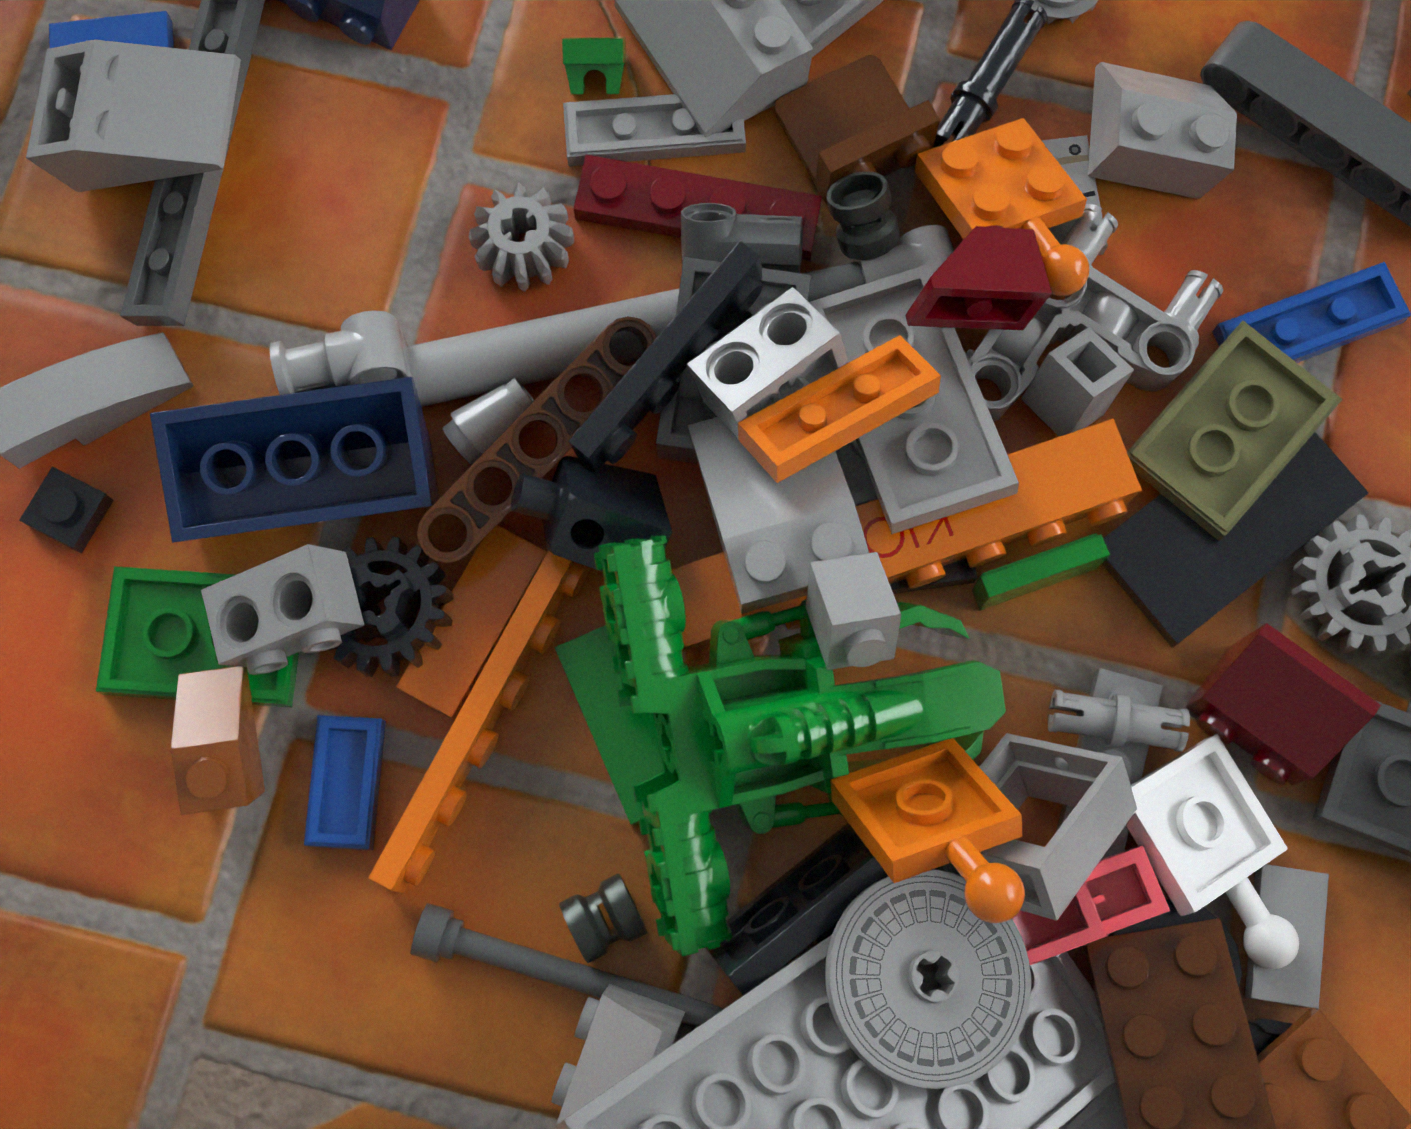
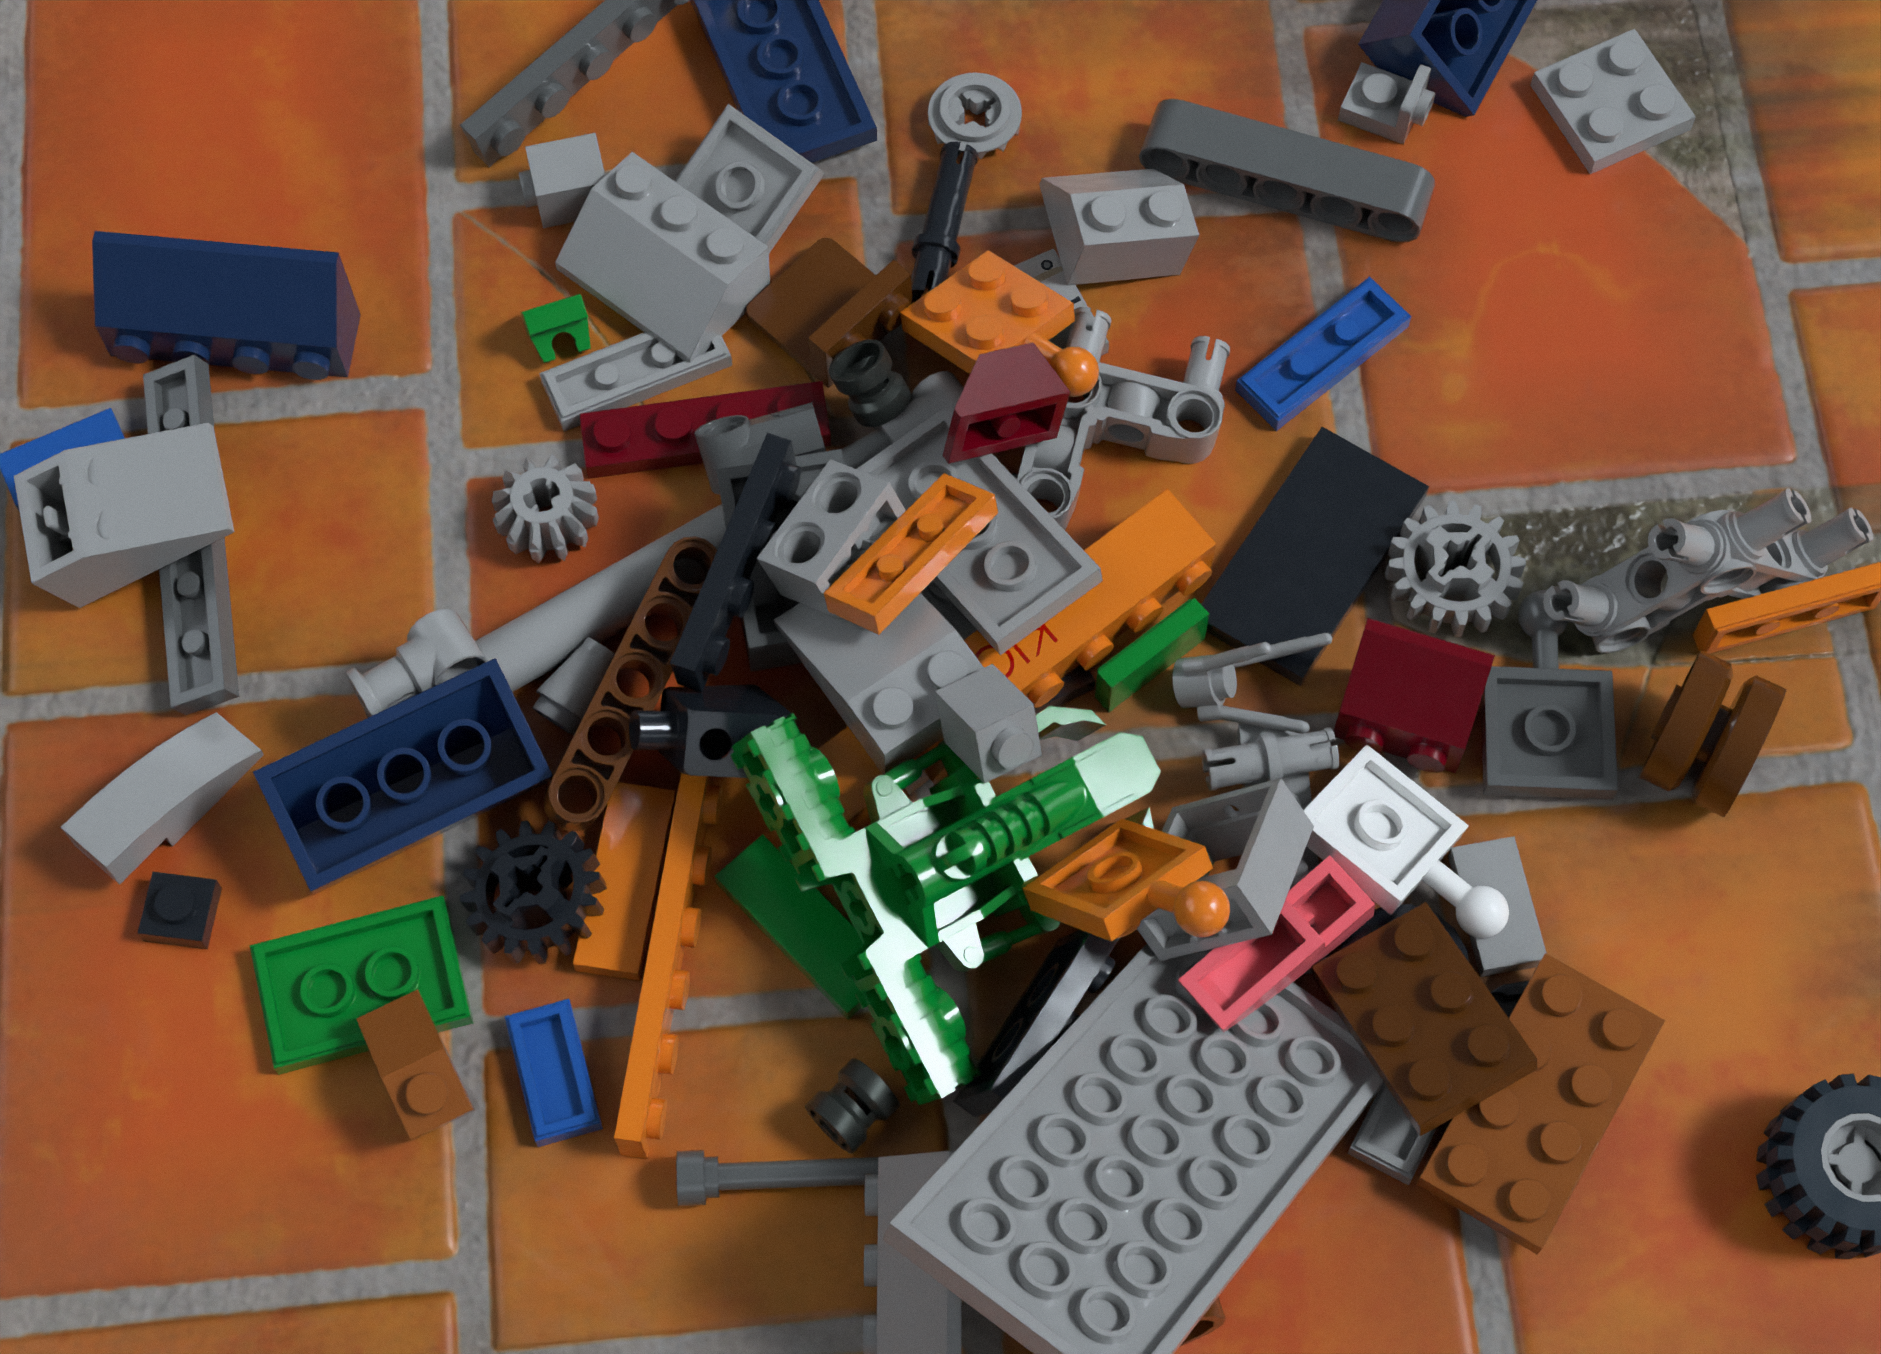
camera: 20 degrees left, 10 degrees down
light grey brick [201,544,364,675] -> none
light grey piece [825,870,1031,1089] -> none
light grey brick [1021,327,1134,437] -> none
olive tile [1127,320,1343,541] -> none
none -> light grey plant [1172,633,1333,734]

